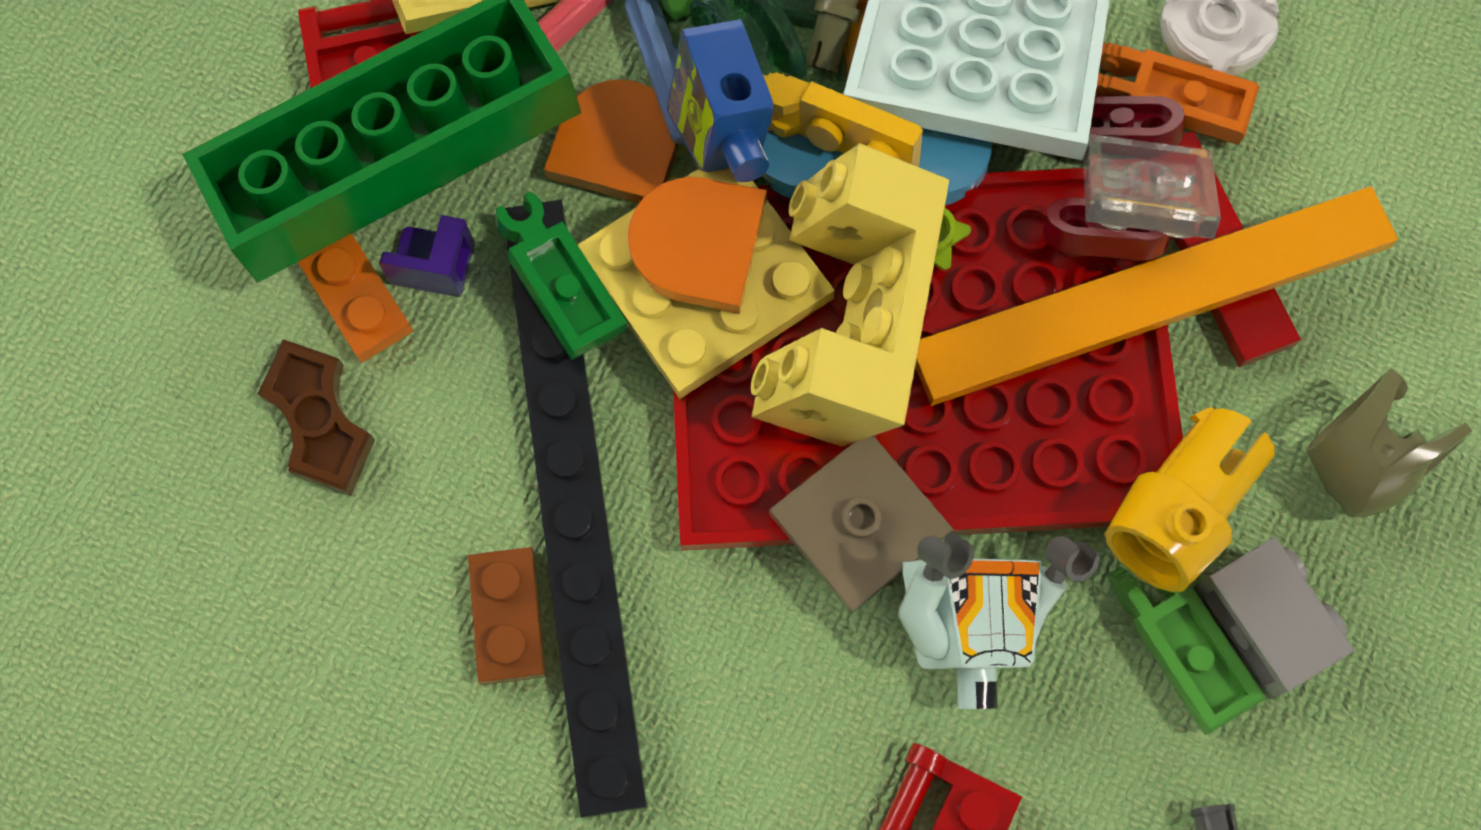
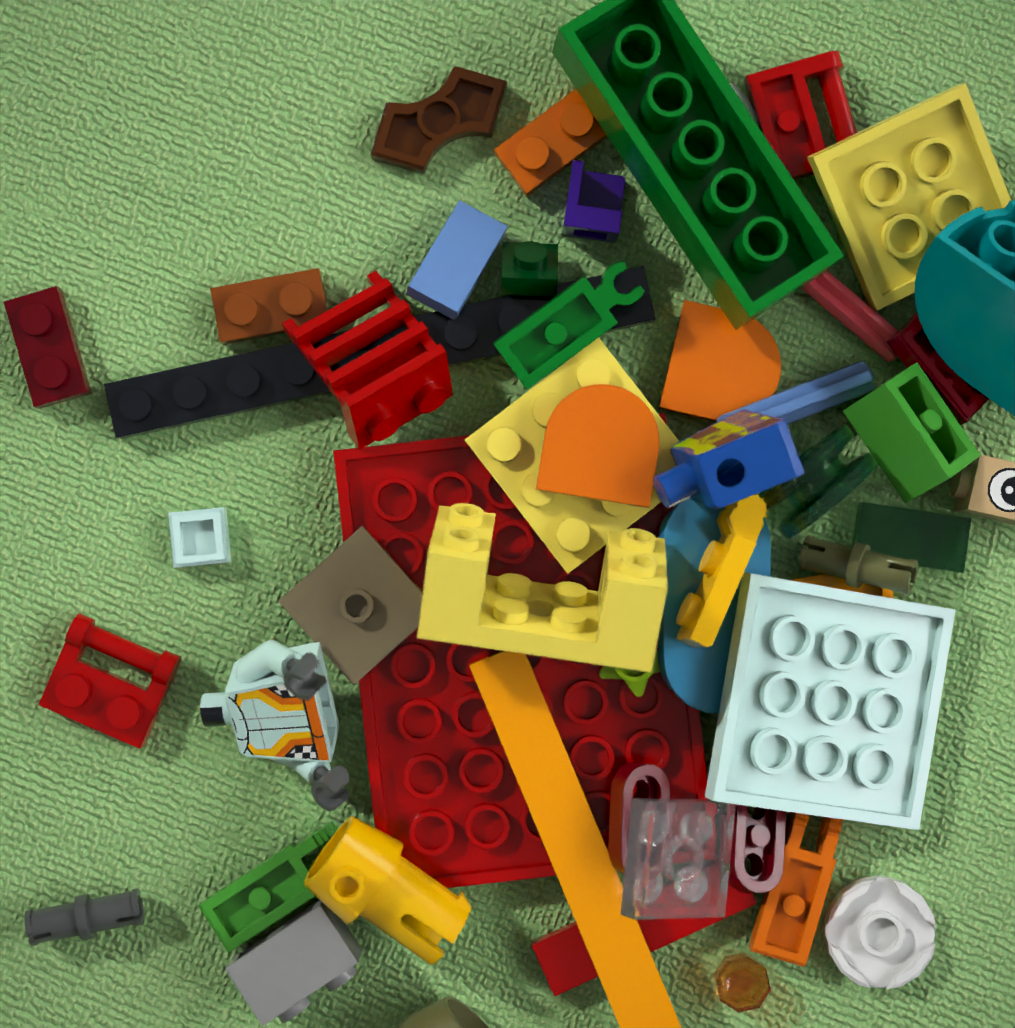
camera: 85 degrees right, 15 degrees up
none -> light aqua tile [168,507,232,568]
none -> red plate [282,270,453,450]
none -> medium blue tile [406,200,508,320]
none -> dark green plate [501,241,558,297]
none -> clear orange tile [713,952,771,1013]

